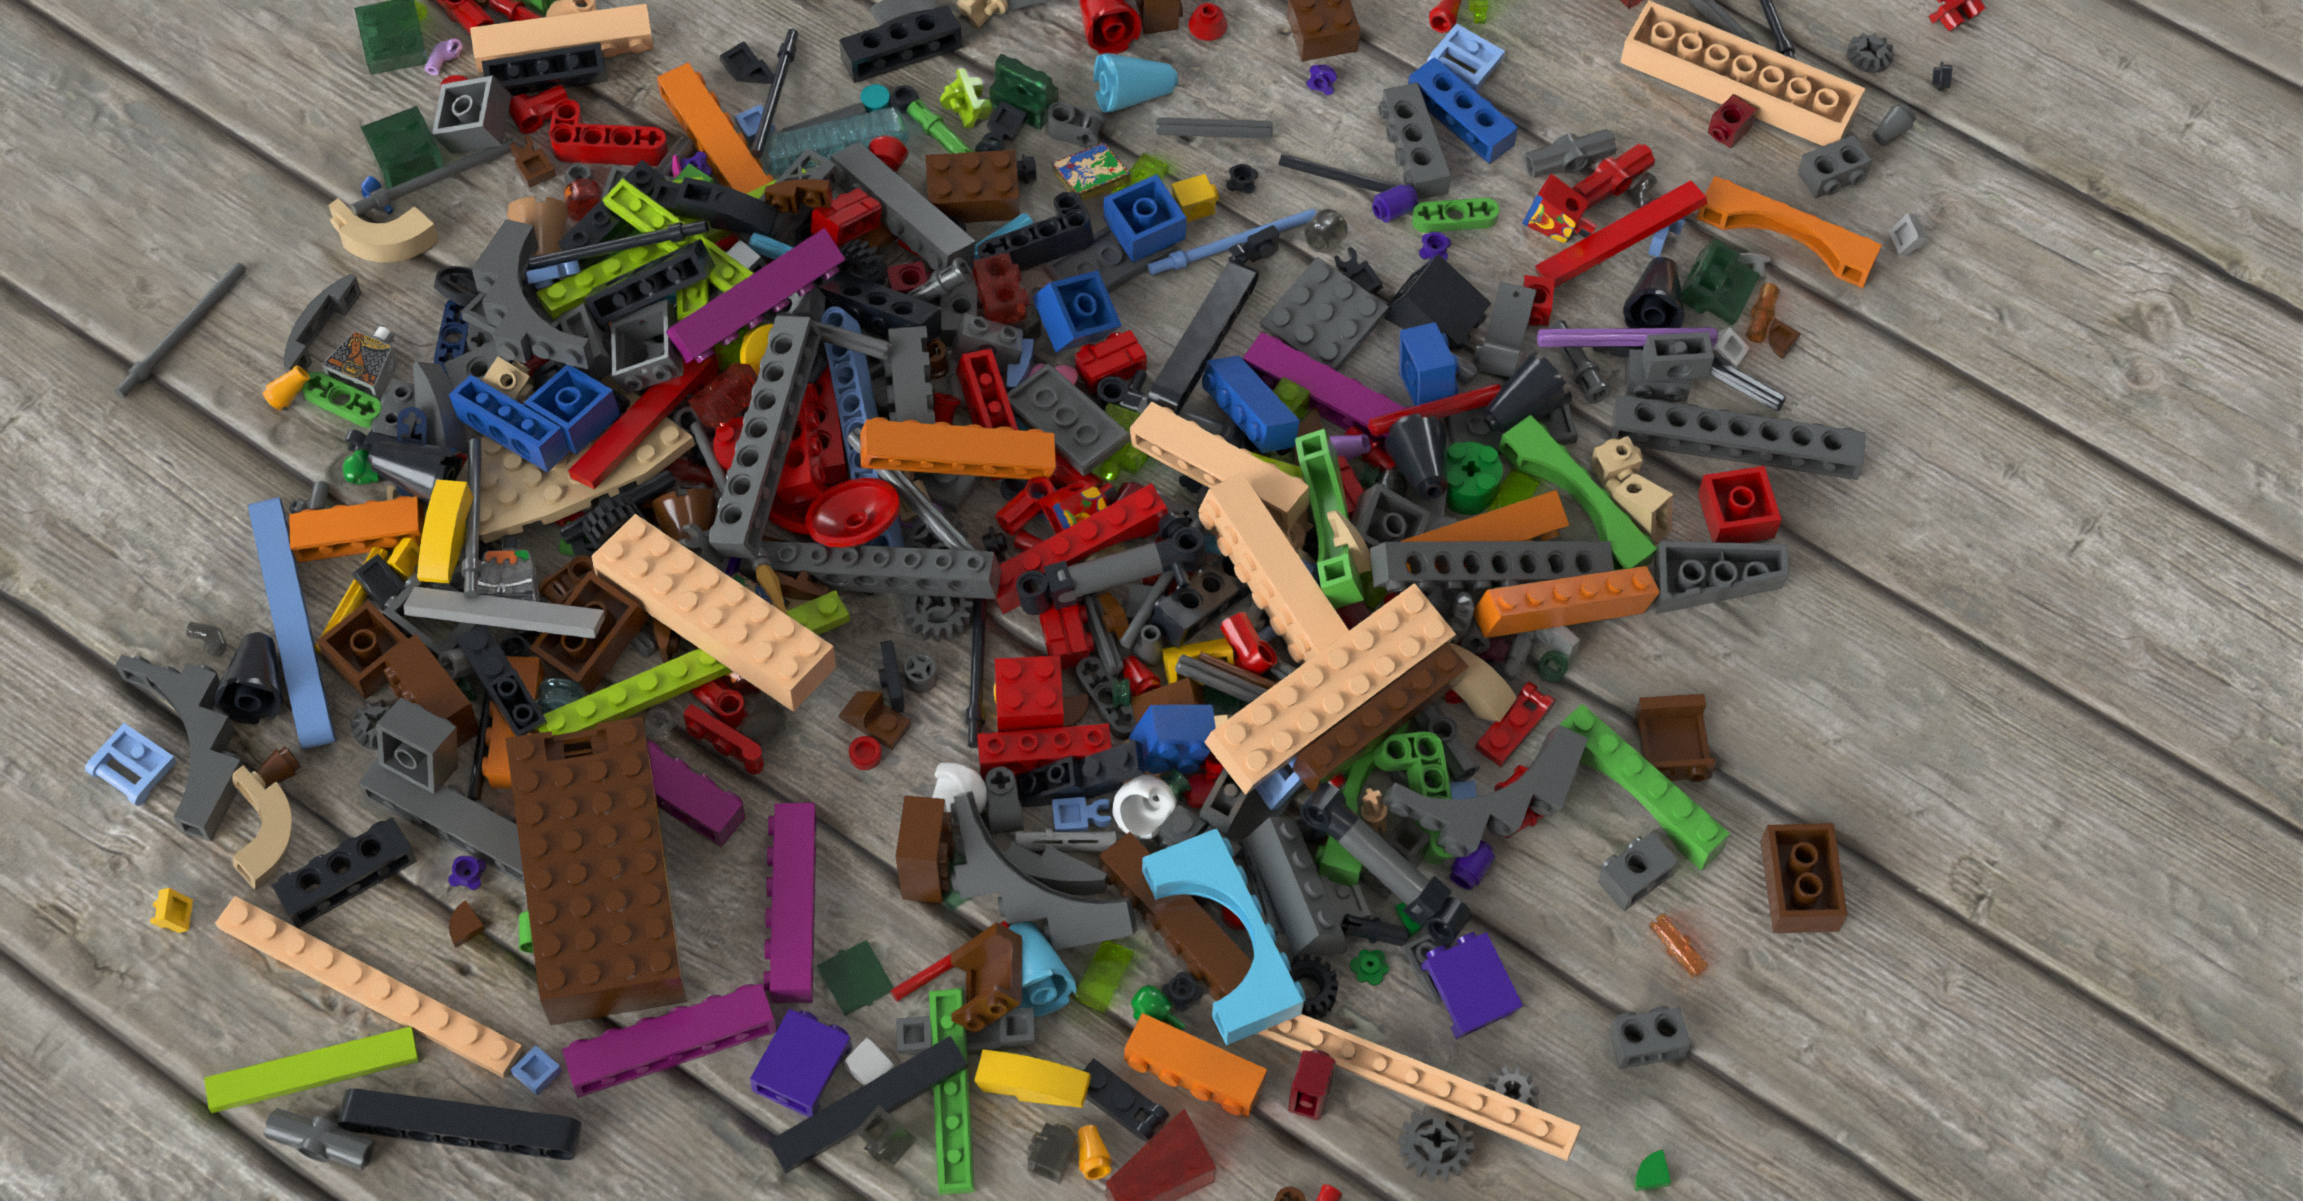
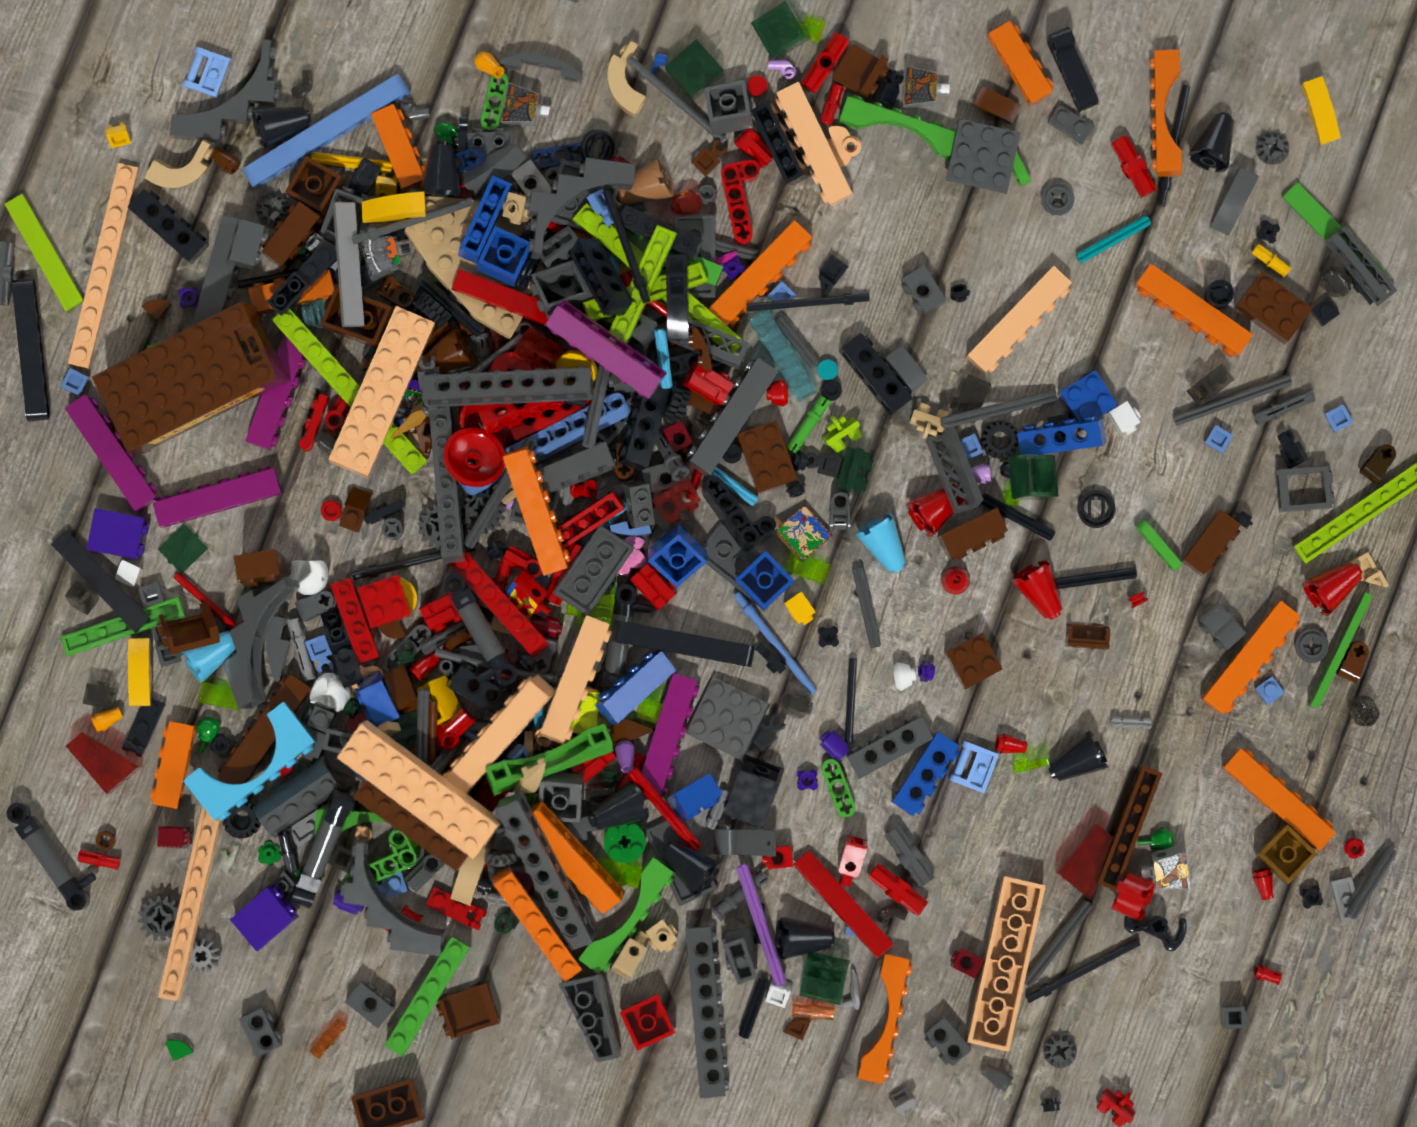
camera: 75 degrees right, 25 degrees up
none -> white cone [893,662,916,691]

